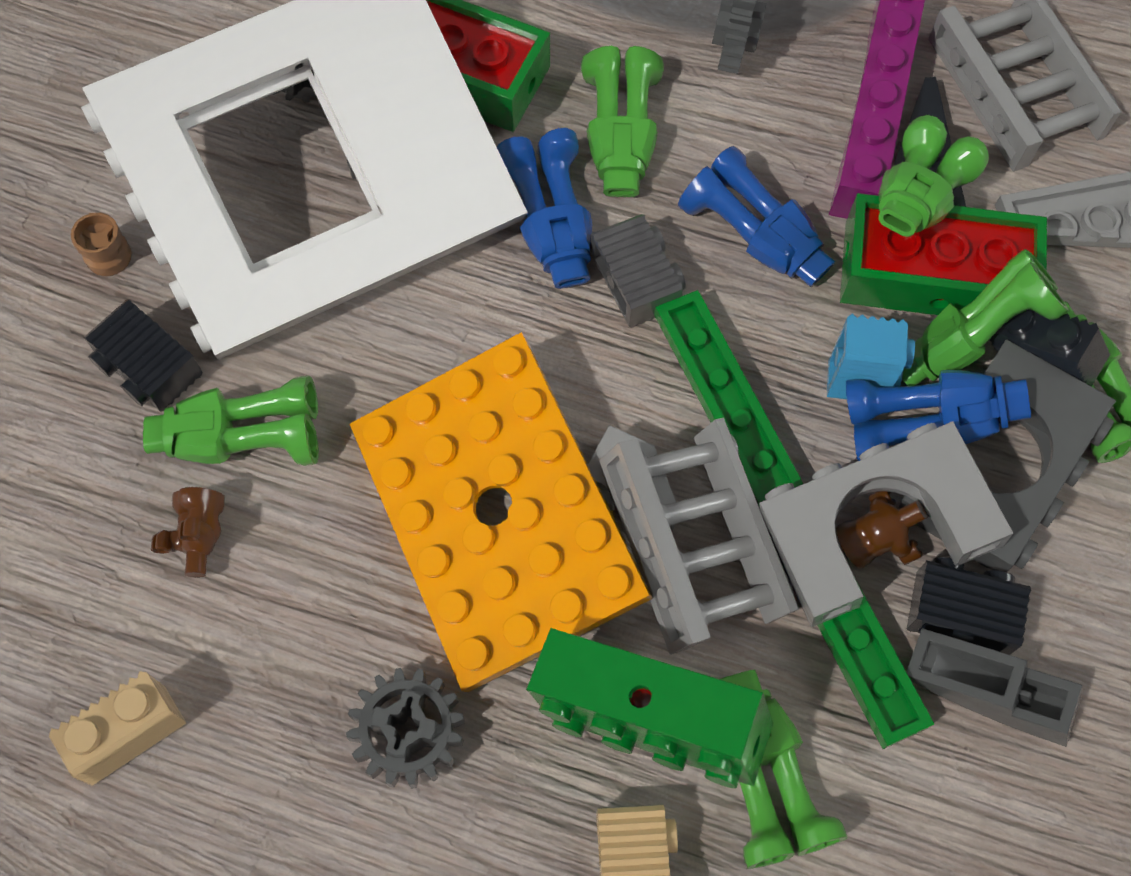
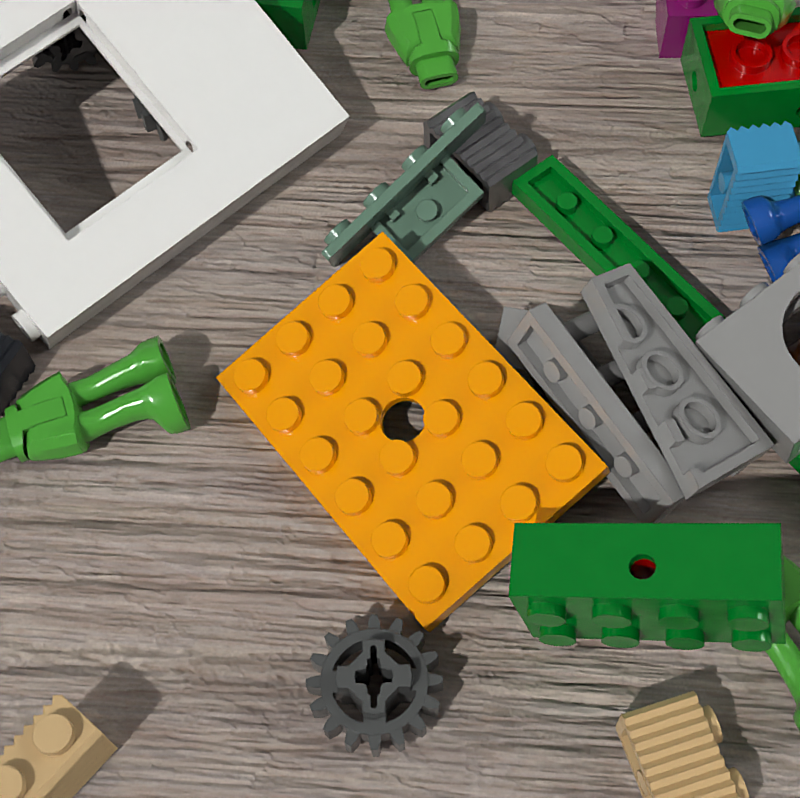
camera: 10 degrees left, 5 degrees down
reddish brown piece [151,487,225,578] -> none
blue piece [497,128,592,289] -> none
blue piece [678,146,835,287] -> none
none -> sand green bracket [321,102,486,267]
none -> light grey wing [580,263,775,501]

